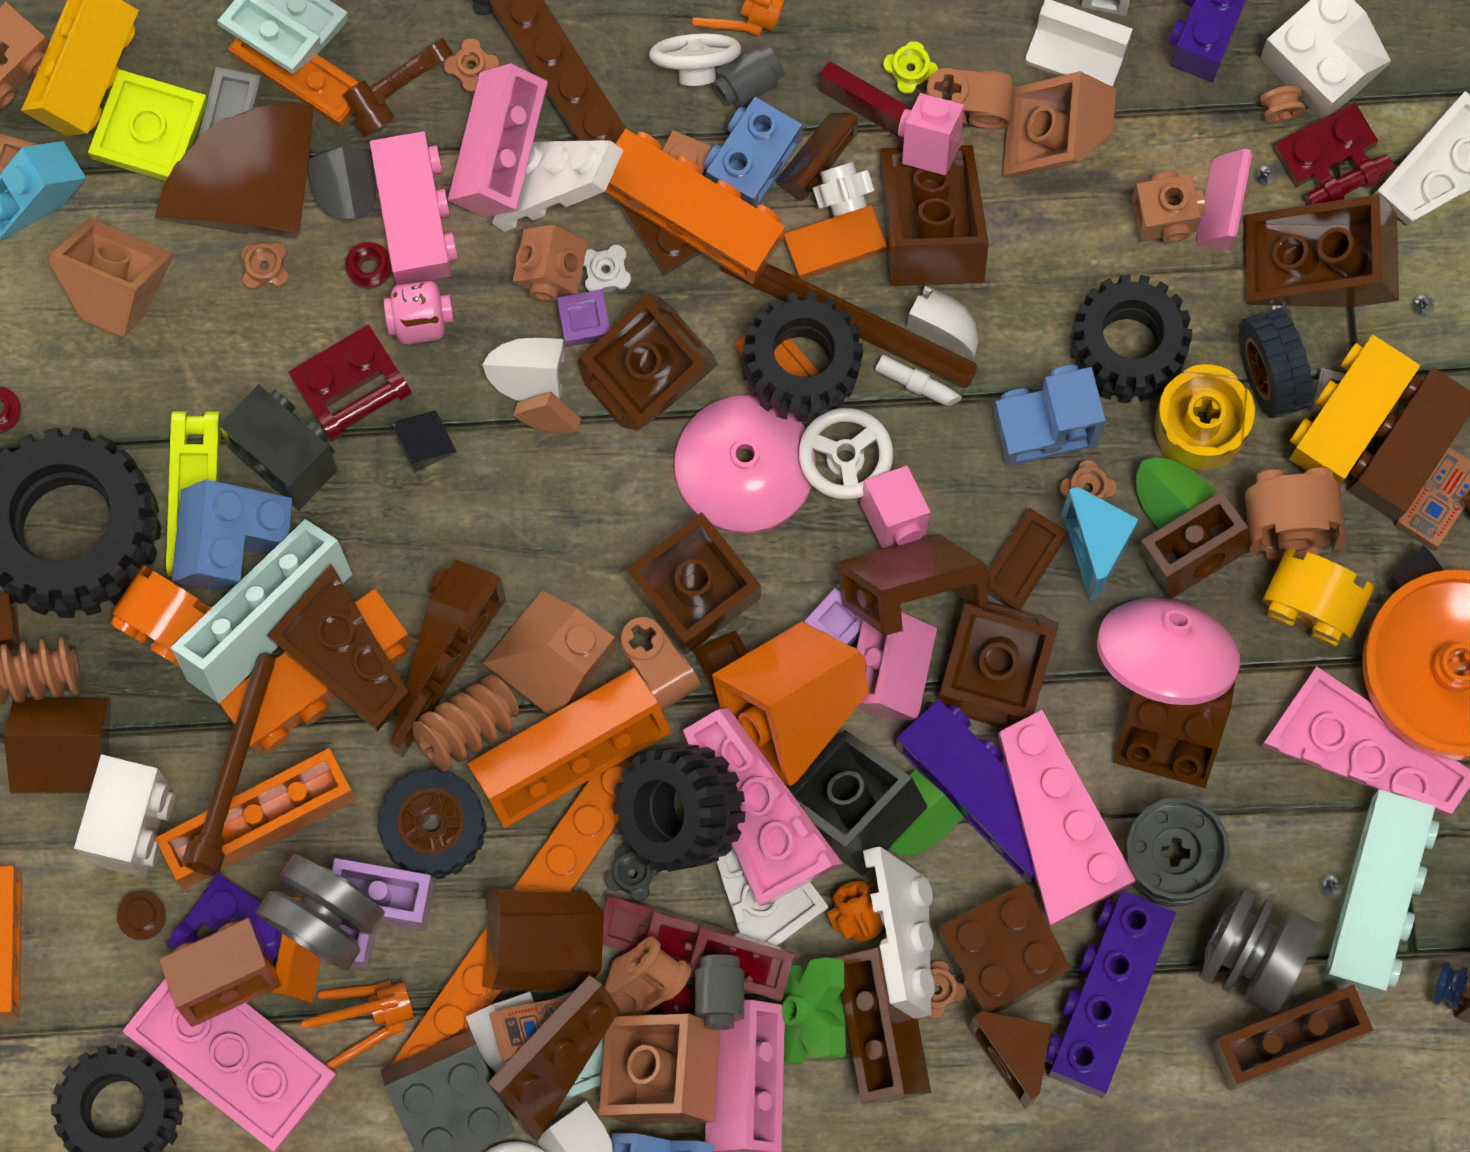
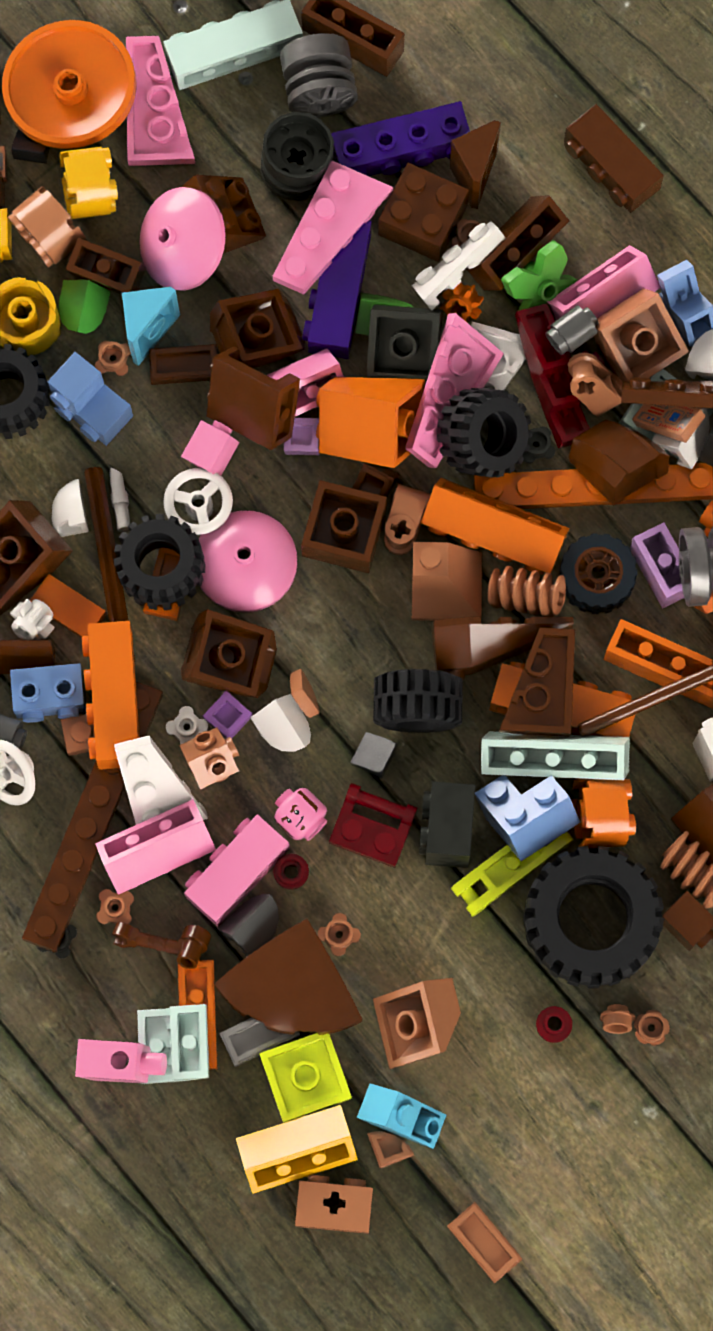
camera: 125 degrees left, 0 degrees up
none -> black tyre [373,669,463,733]

